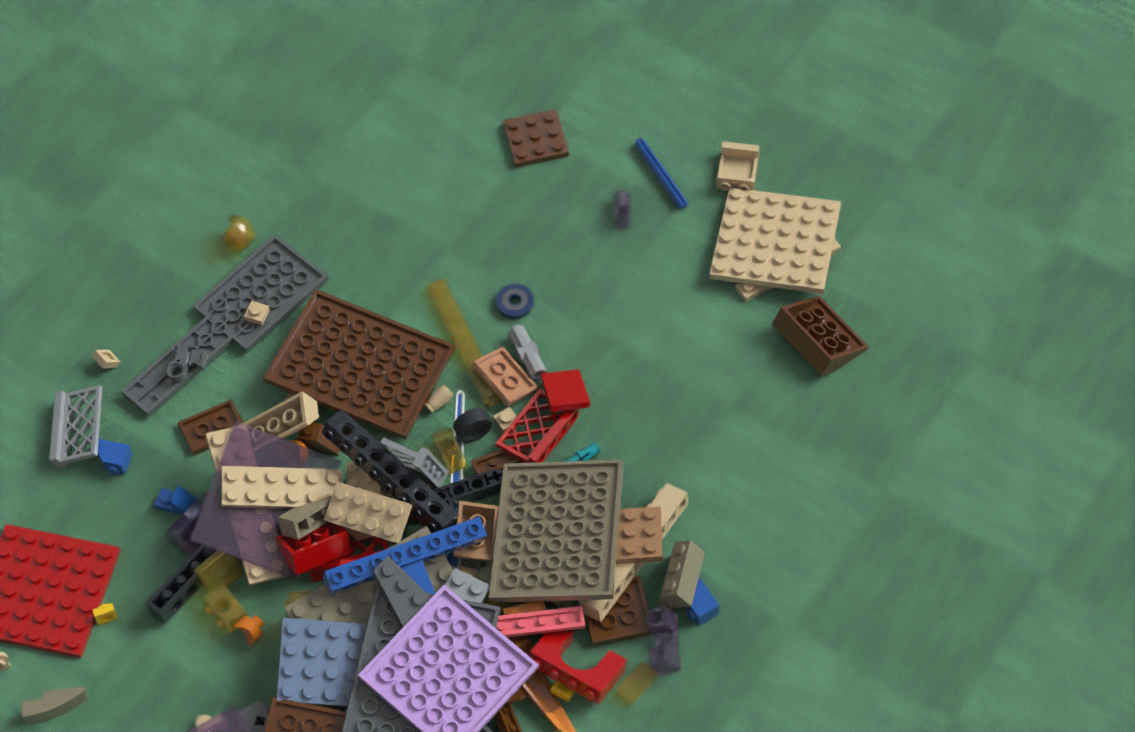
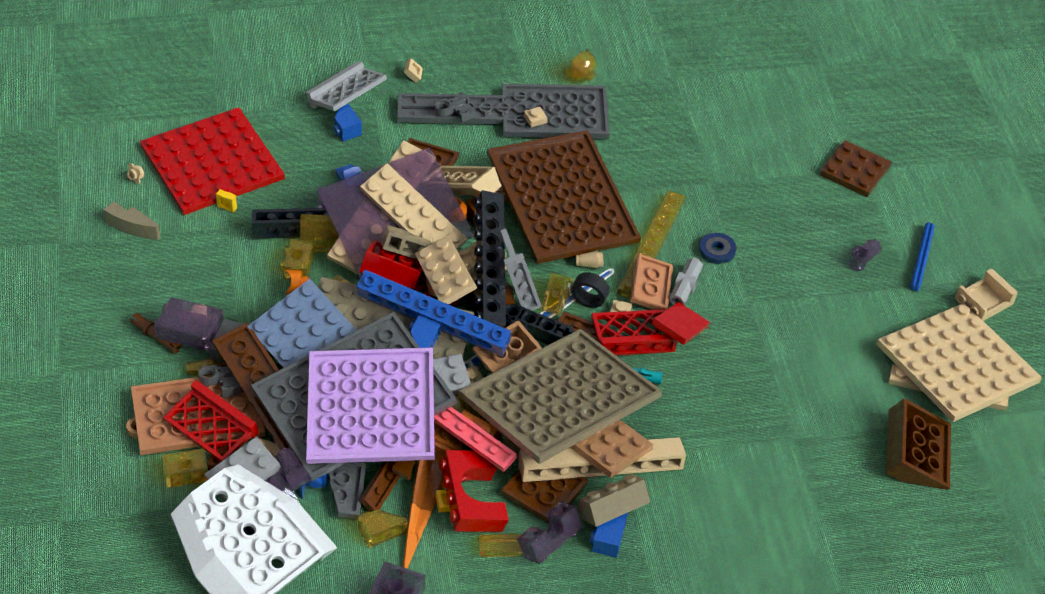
camera: 40 degrees right, 10 degrees down
dark grey wing [373,556,432,628] -> none

